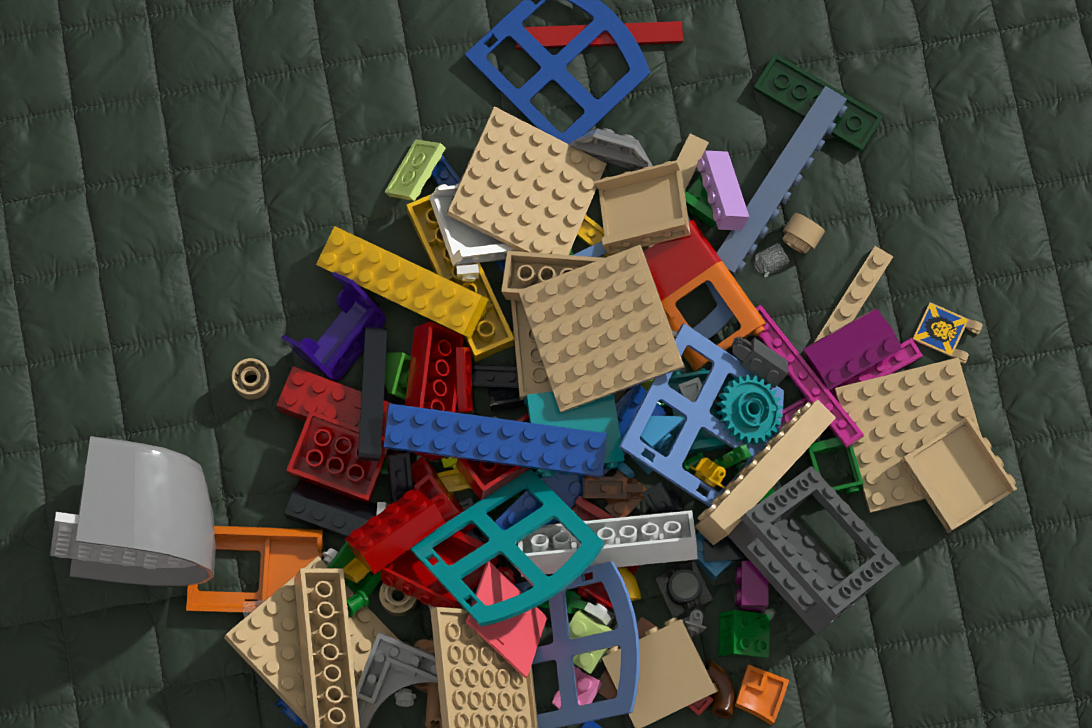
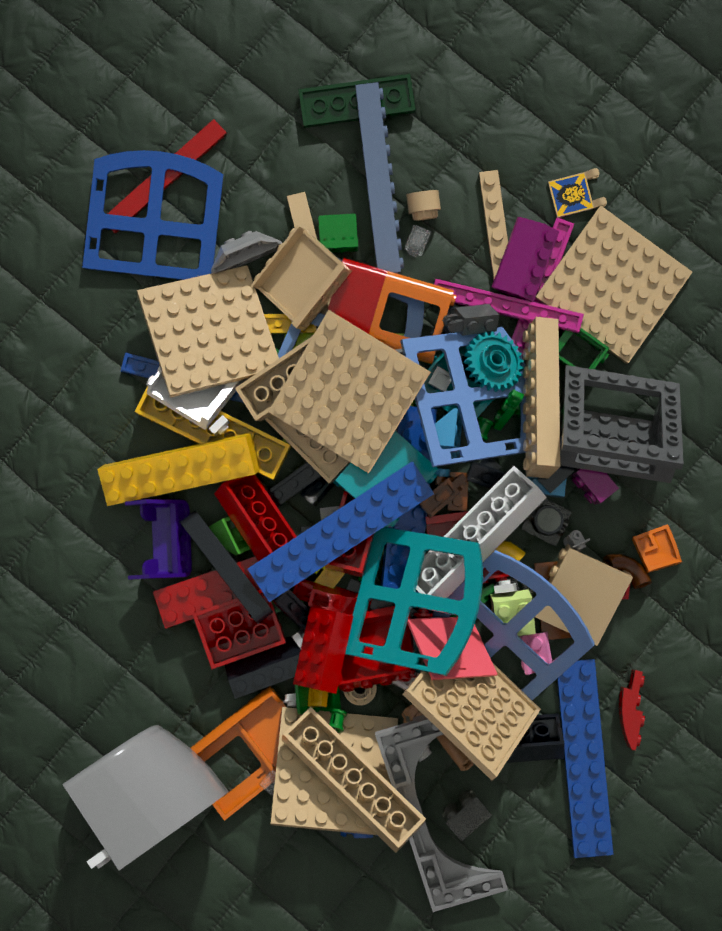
camera: 40 degrees left, 10 degrees up
tan piece [232,358,271,400] -> none
yellowish green plate [385,139,445,201] -> none
red tile [456,347,473,412] -> none
yellow hinge [689,457,726,488] -> none
lavender brick [697,150,749,230] -> none
green bracket [718,610,770,658] -> none
tan panel [900,416,1017,533] -> none

